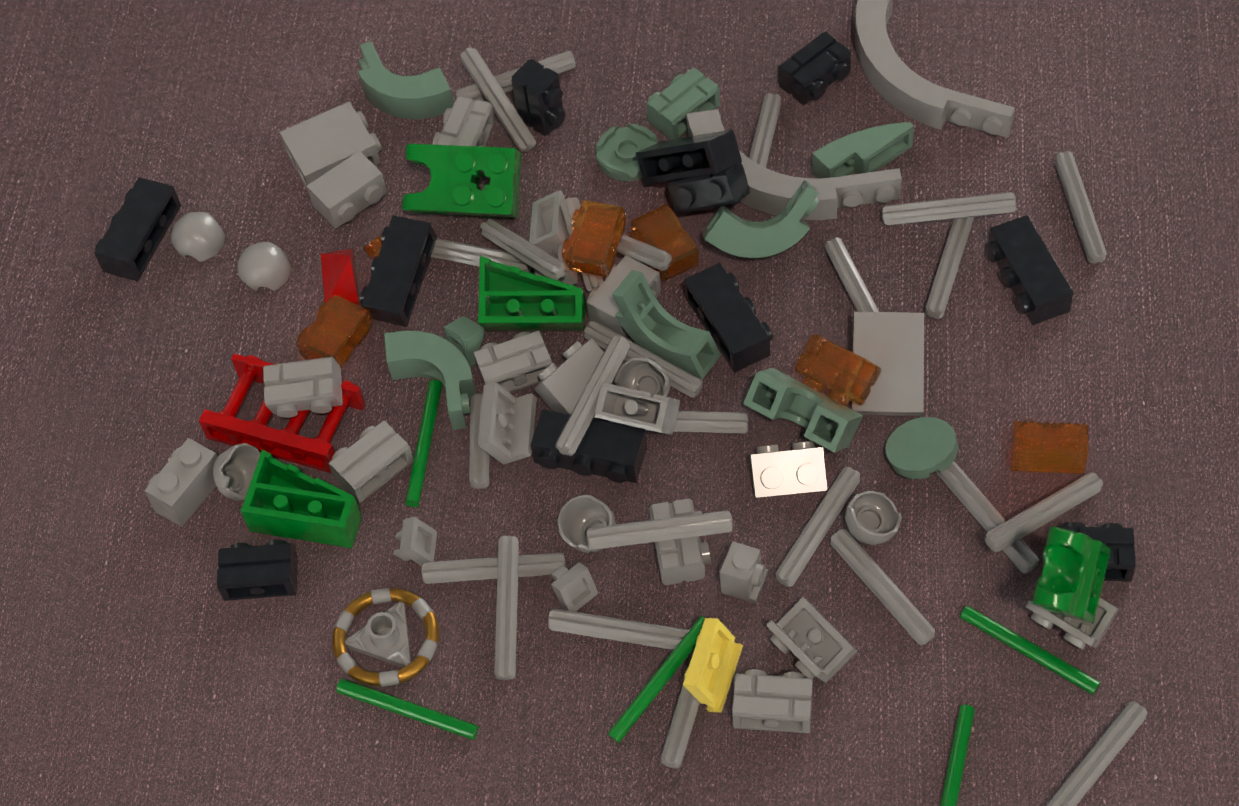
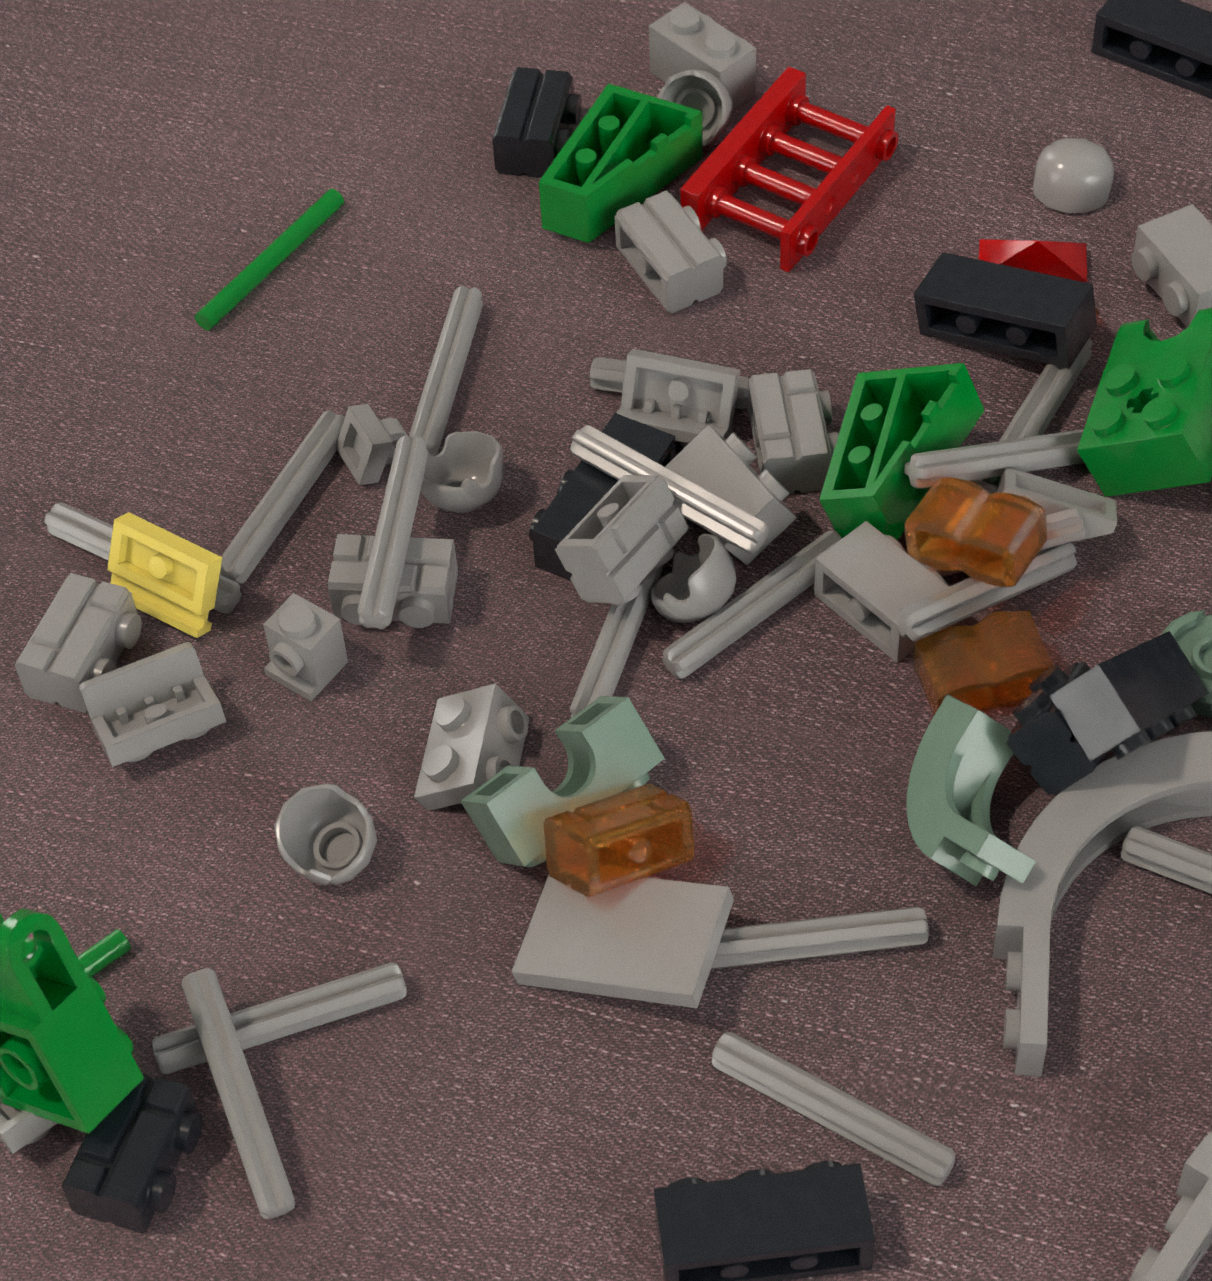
camera: 100 degrees right, 5 degrees down
light grey hair [170,211,226,262] -> none
light grey brick [263,357,343,418] -> none
clear orange brick [297,295,373,369] -> none
light grey piece [332,587,439,687] -> none
sand green arch [384,331,476,430] -> none
light grey tile [393,516,437,566] -> none
green bar [405,380,442,507] -> none
sand green slope [444,316,484,368] -> none
light grey axle [494,536,519,680] -> none
green bar [607,616,705,744] -> none
sand green arch [612,270,721,380] -> none
black brick [684,263,773,373] -> none
light grey axle [776,467,860,587] -> none
sand green slope [812,122,914,179] -> none
light grey axle [830,529,935,646] -> none
light grey axle [882,192,1017,225] -> none
sand green tile [885,417,959,479] -> none
clear orange brick [1011,420,1089,474] -> none

